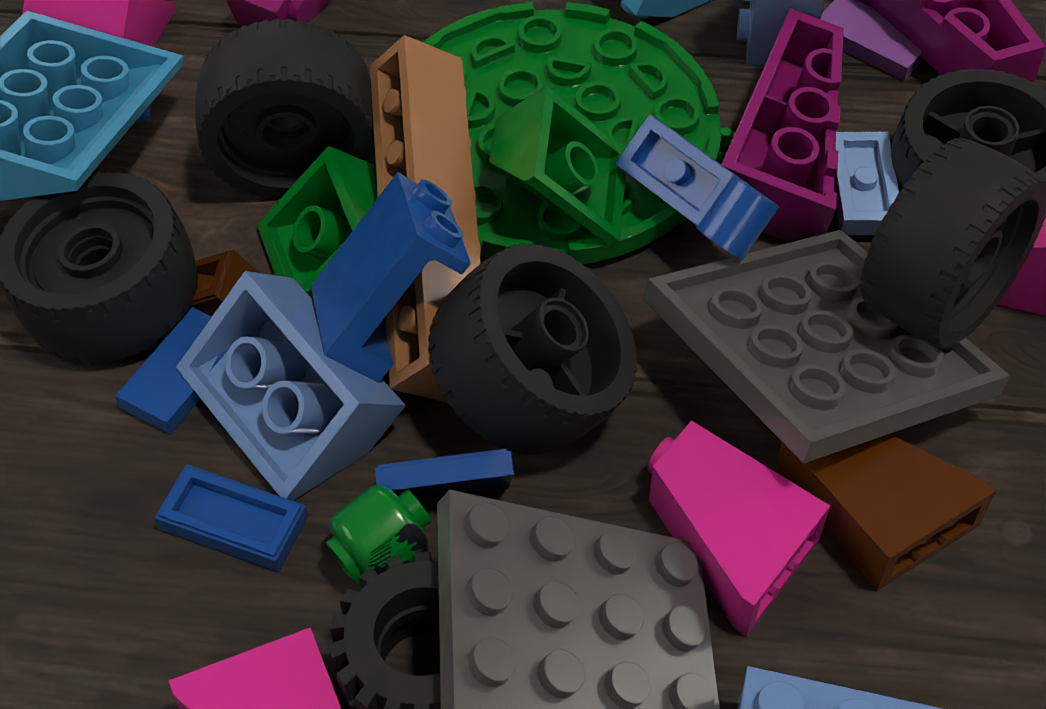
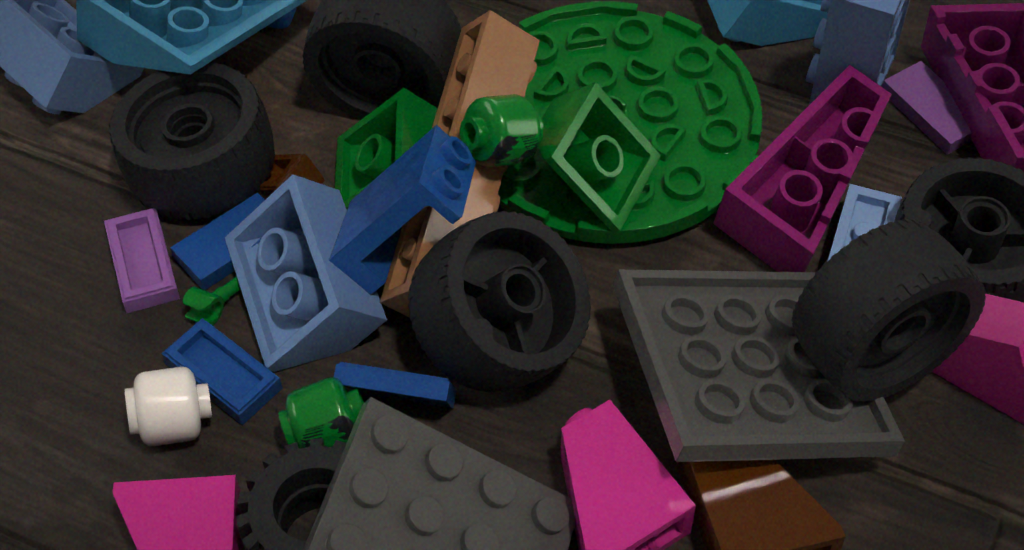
camera: 20 degrees right, 0 degrees up
blue plate [615,114,780,260] -> none
none -> medium lavender tile [104,208,180,313]
none -> white head [125,367,212,446]
none -> green hand [183,276,241,325]
none -> green head [460,94,544,168]

